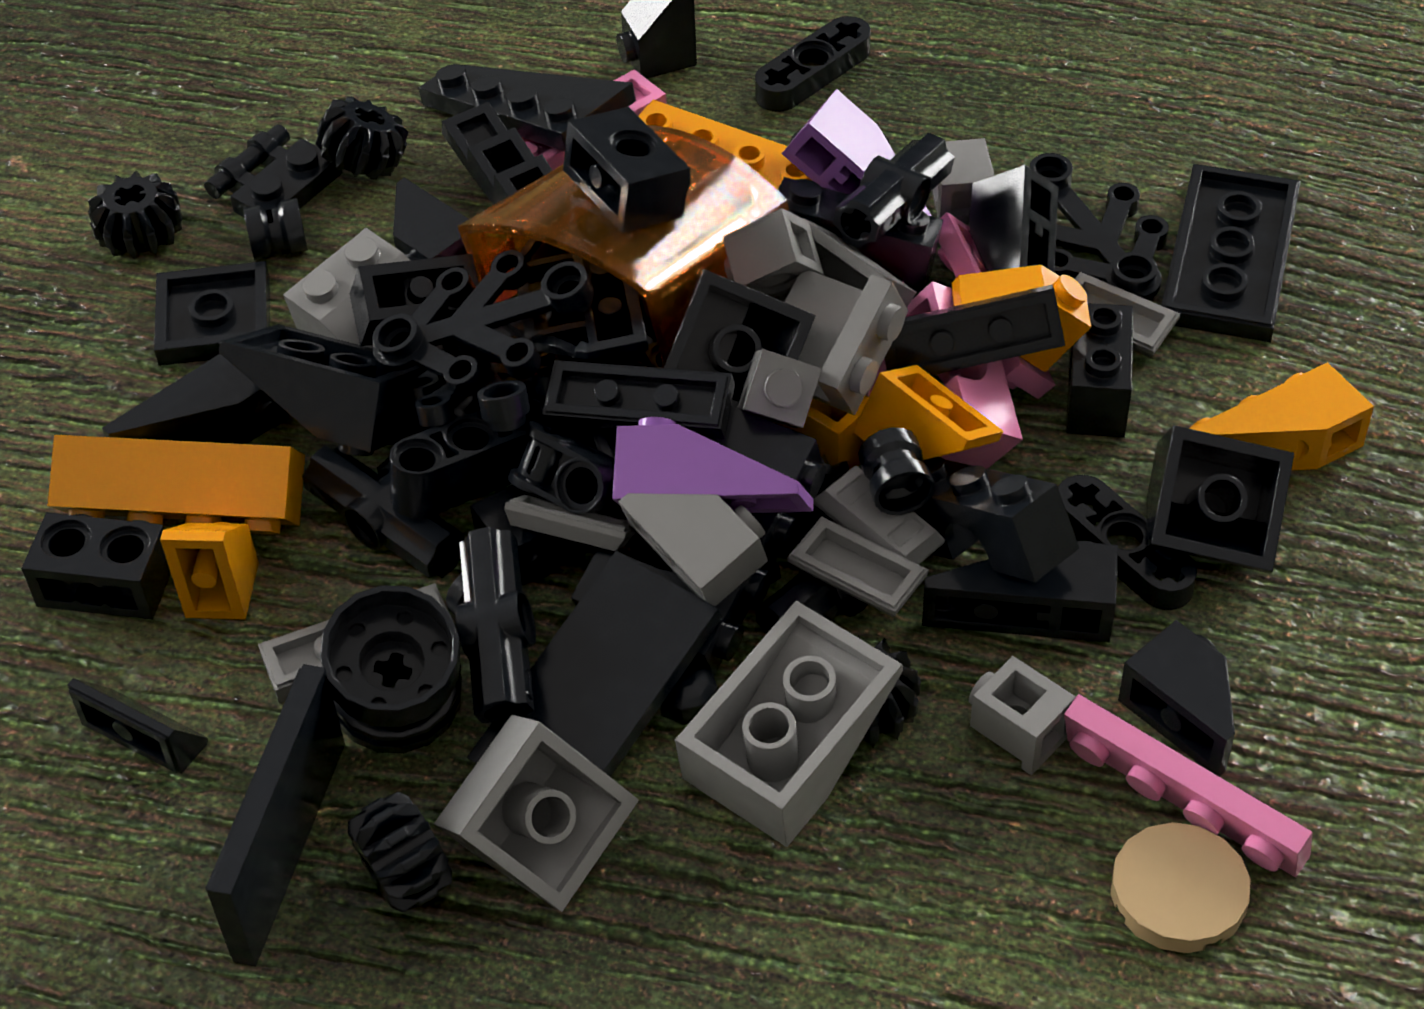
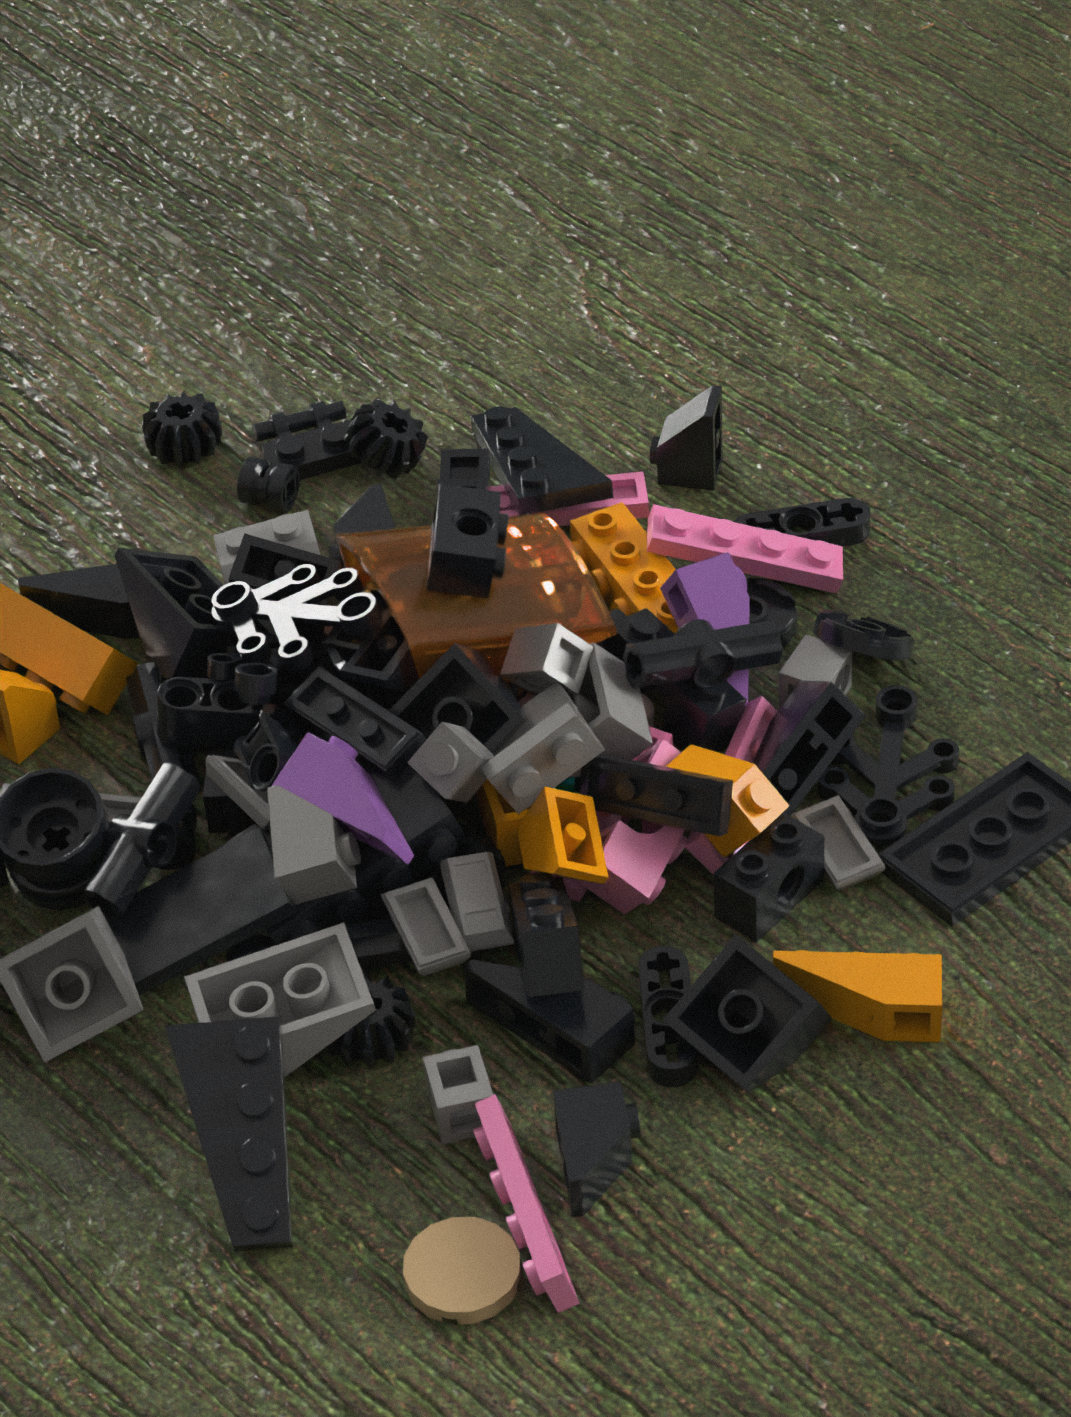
camera: 35 degrees right, 5 degrees down
black tile [154,261,270,366] -> none
black wheel [858,427,935,515] -> none
none -> black wing [165,1016,293,1252]
none -> bright pink plate [646,504,843,594]
none -> black tile [813,610,915,660]

